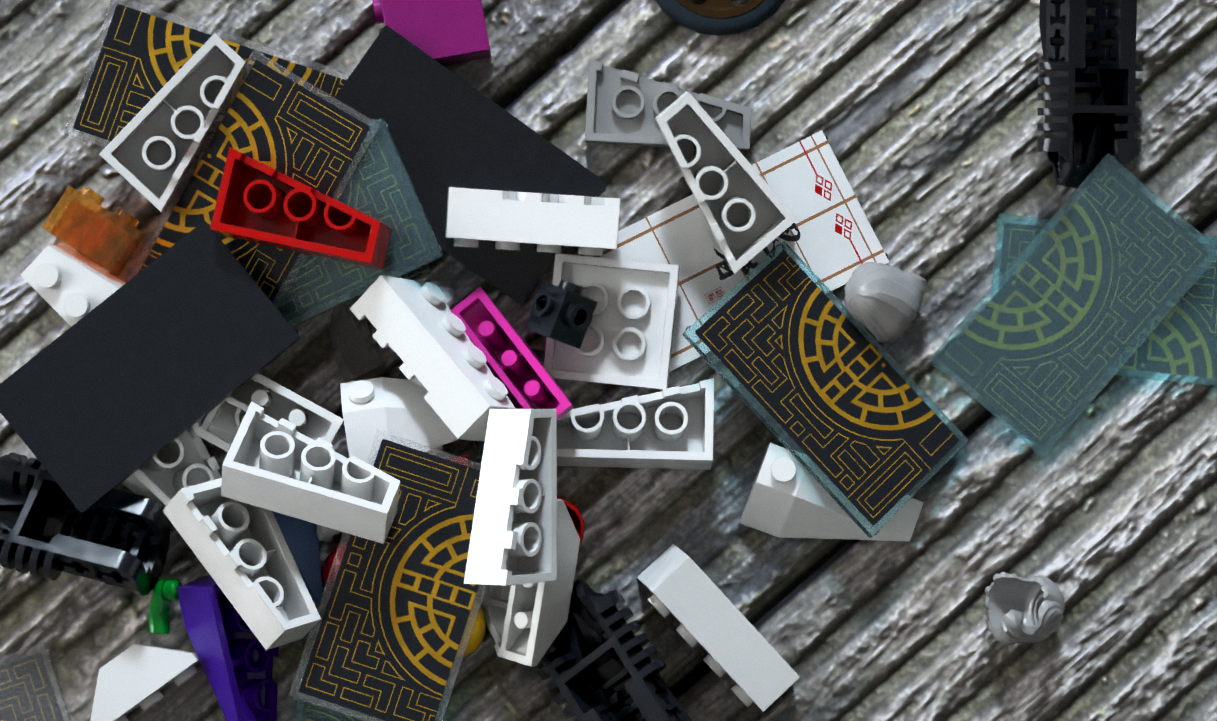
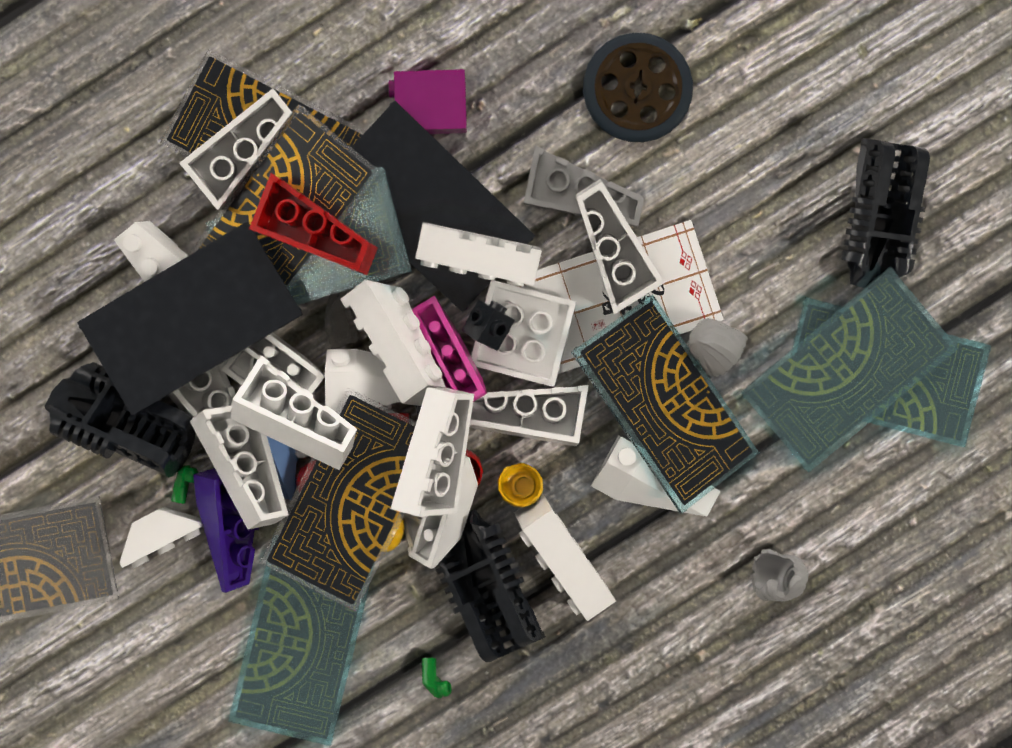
camera: 10 degrees right, 5 degrees up
clear orange brick [42,185,146,276] -> none
none -> yellow hair [498,463,543,507]

